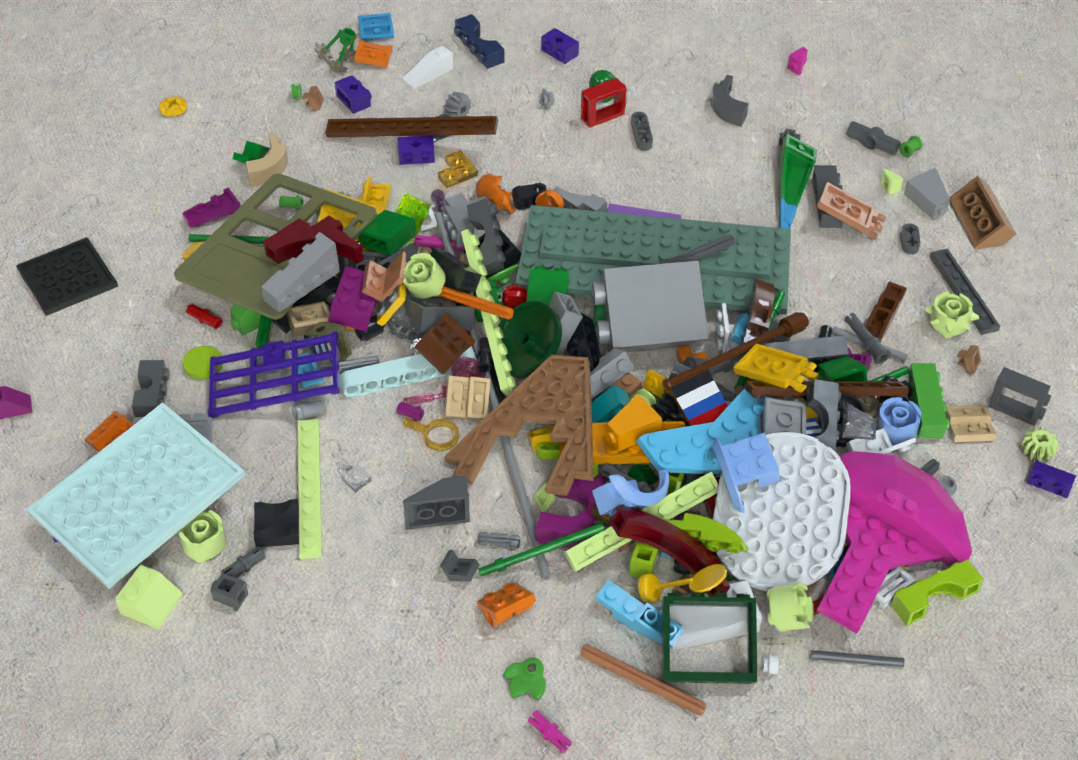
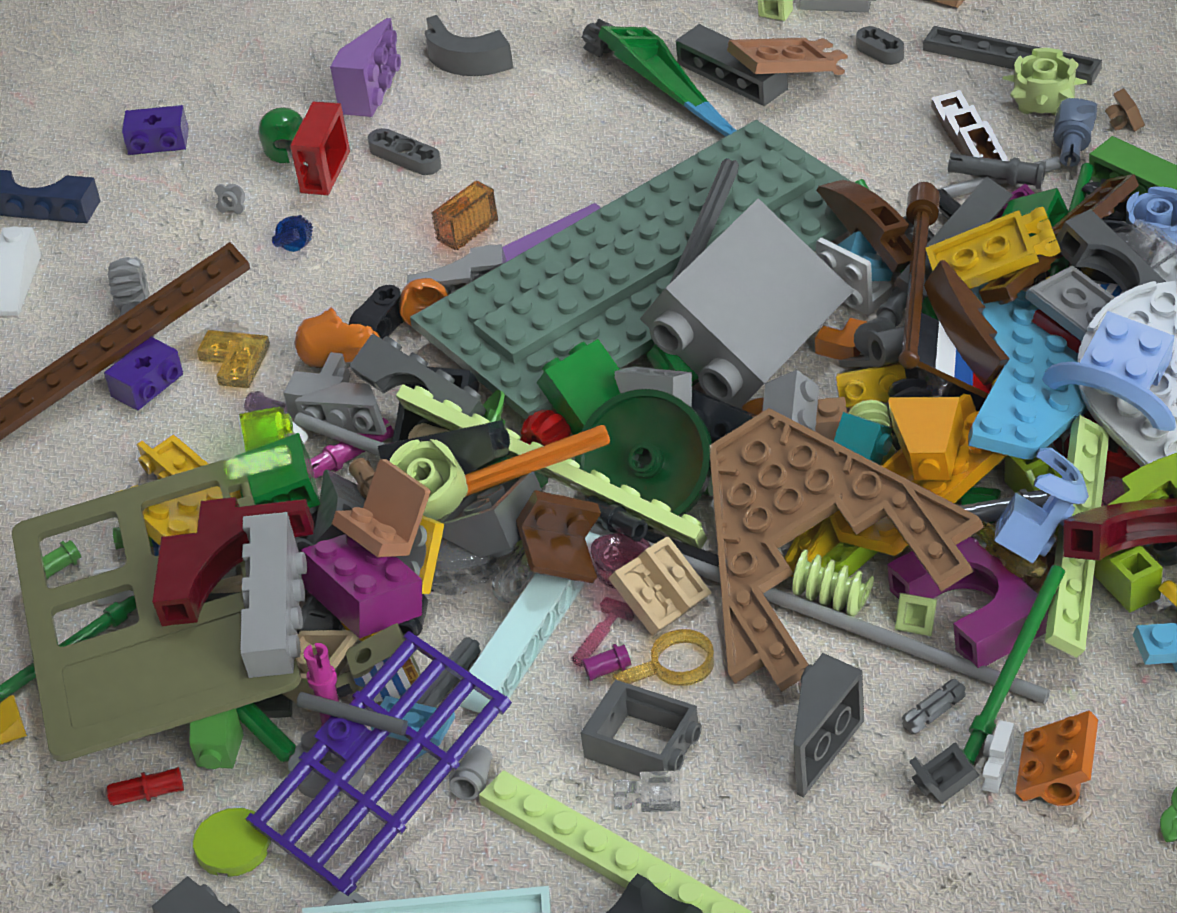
camera: 40 degrees left, 5 degrees down
none -> clear neon green axle [223,445,292,480]
none -> clear blue piece [272,215,313,252]
none -> dark grey bar [297,692,408,736]
none -> dark pink pin [303,643,339,726]
none -> medium lavender slope [330,18,401,117]
none -> clear orange brick [431,180,498,250]
none -> dark grey window [581,679,702,785]
none -> yellowish green piece [792,550,874,617]
none -> reddish brown slope [924,260,1010,385]
none -> white plate [982,720,1014,793]
none -> sand blue piece [1053,98,1098,167]

